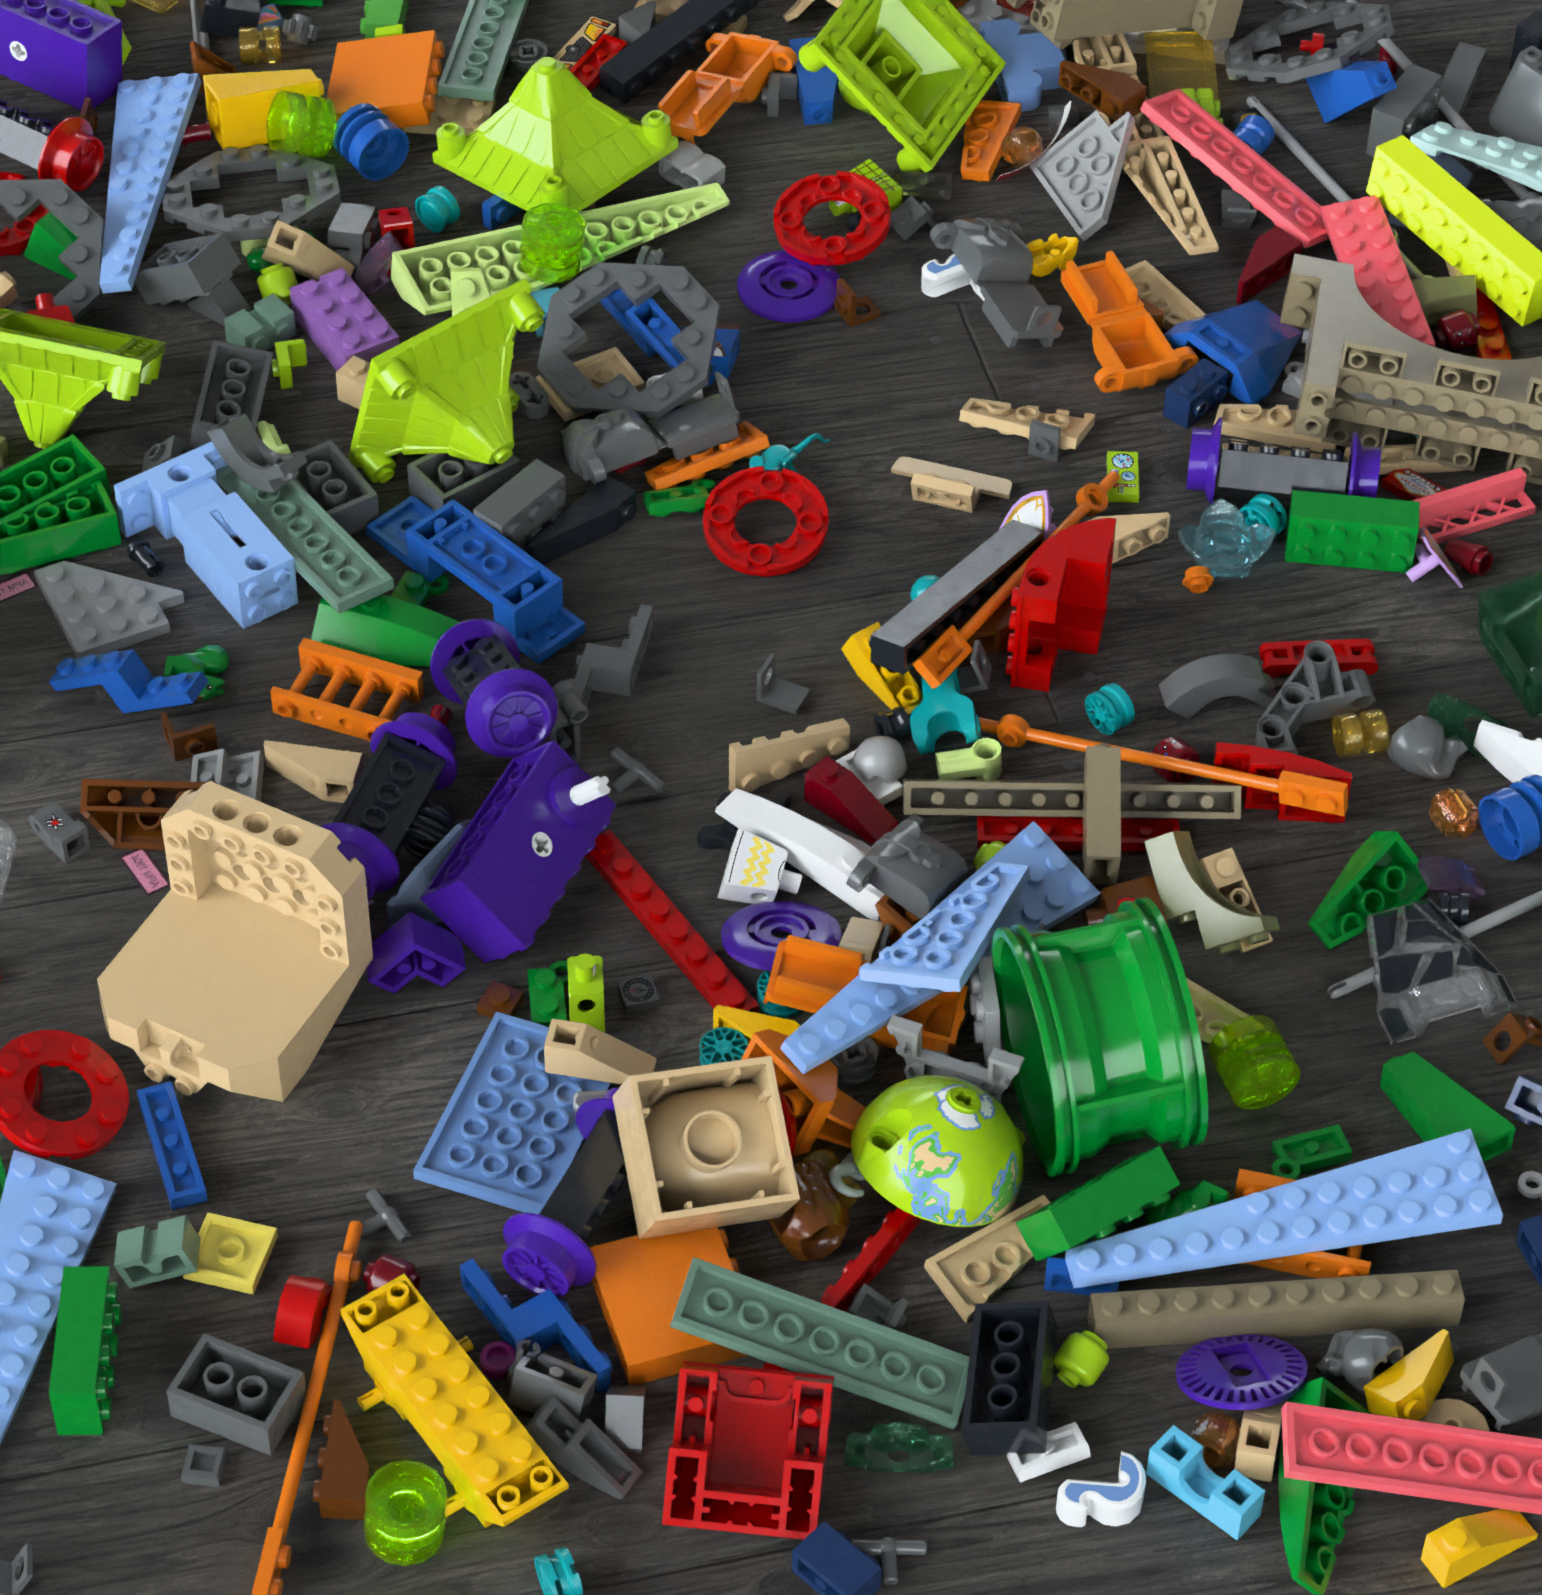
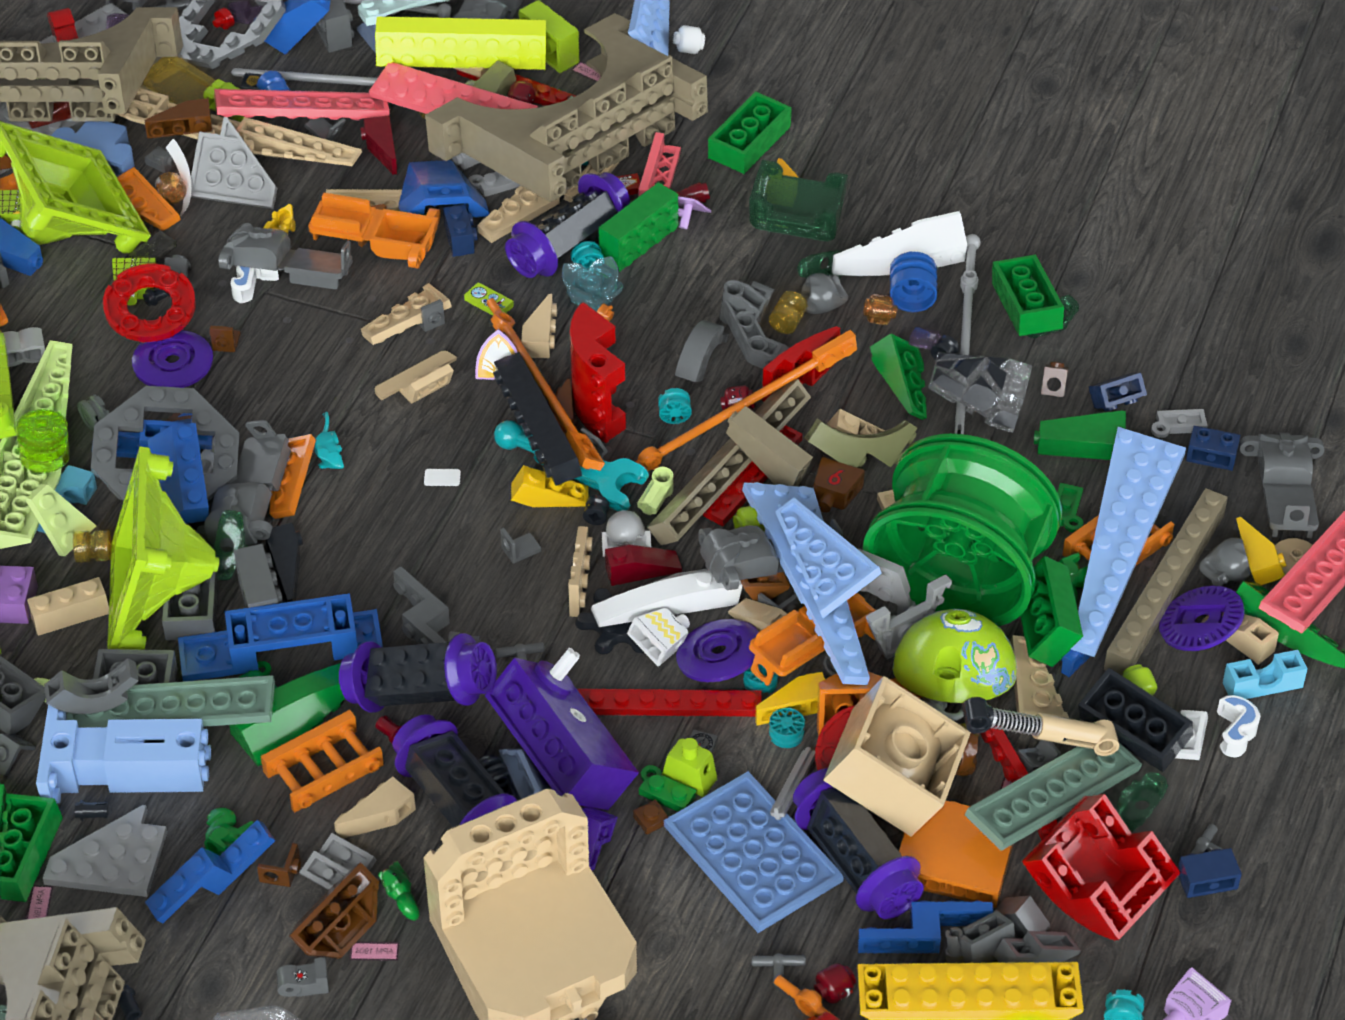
camera: 55 degrees left, 0 degrees up
magenta tile [479,1341,516,1380] -> none
tan slope [544,1018,657,1085] -> none
green hinge [642,479,715,517] -> none
red plate [703,466,829,577] -> none
clear orange head [1190,1411,1241,1469] -> none
red plate [1259,639,1379,679] -> none
none -> blue slope [148,423,209,524]
none -> clear green piece [214,510,247,581]
none -> white sticker [424,469,461,486]
none -> piece [962,697,1119,756]

